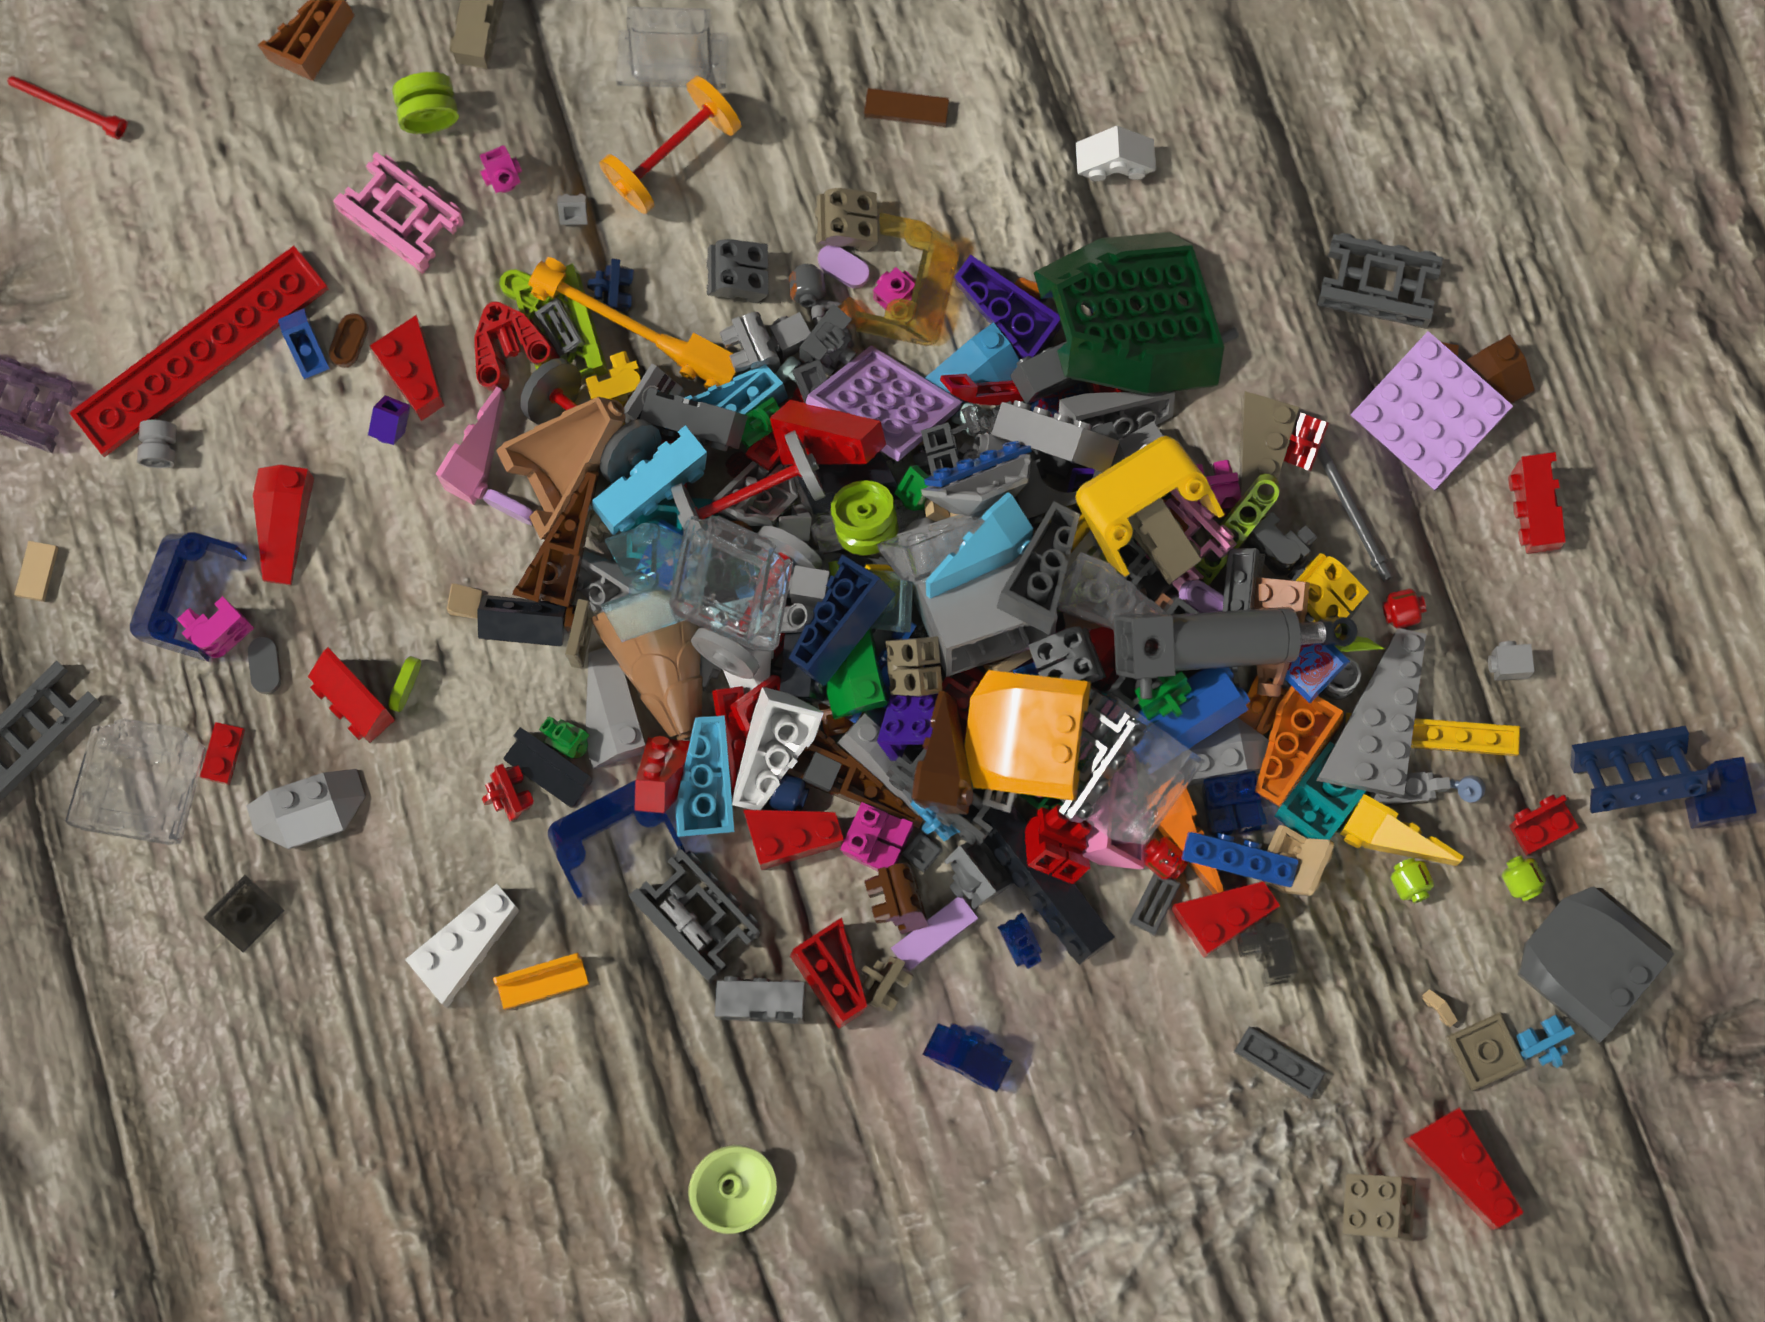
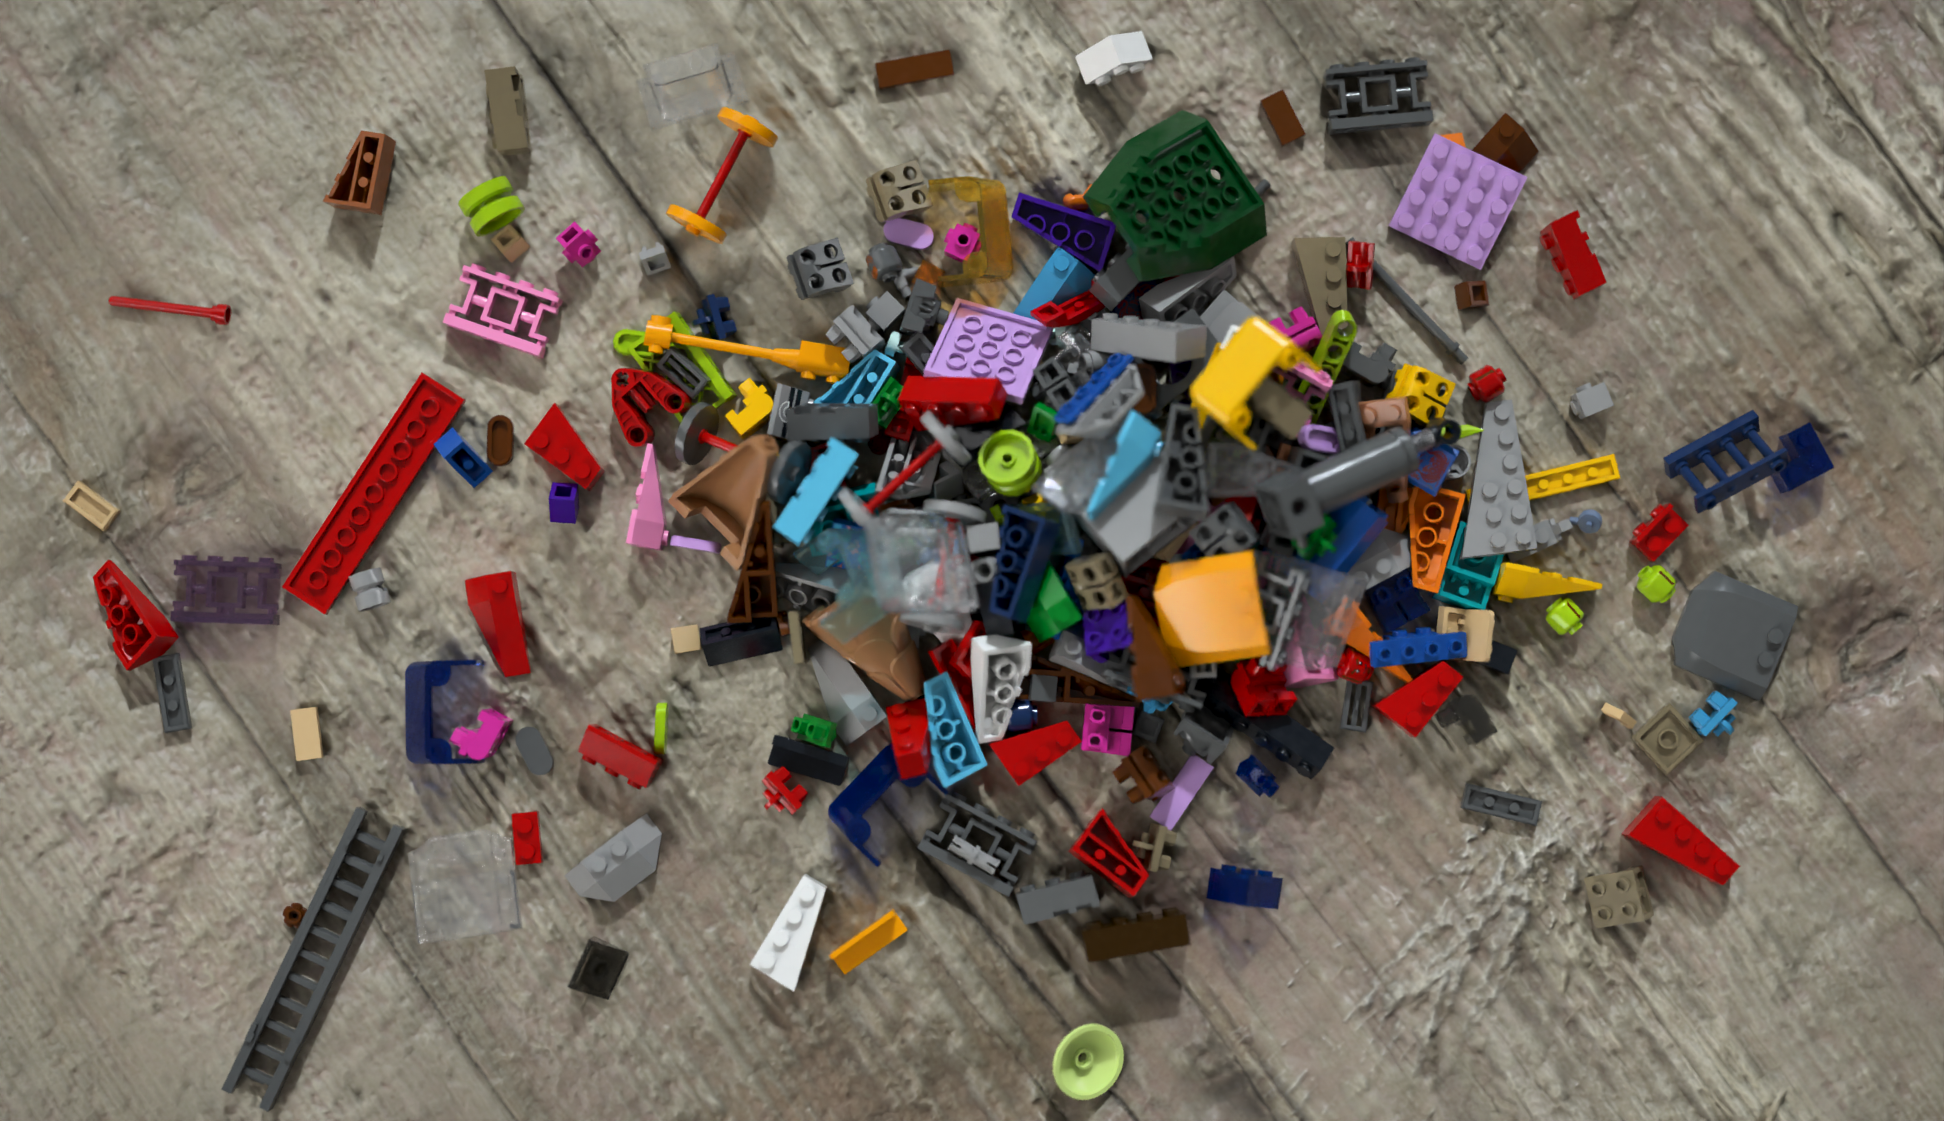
camera: 20 degrees left, 10 degrees up
none -> tan slope [491,223,530,262]
none -> dark brown brick [1081,907,1191,963]
none -> reddish brown tile [1132,363,1157,415]
none -> reddish brown tile [1260,89,1306,147]
none -> reddish brown slope [1455,280,1489,310]
none -> black panel [1476,640,1518,675]

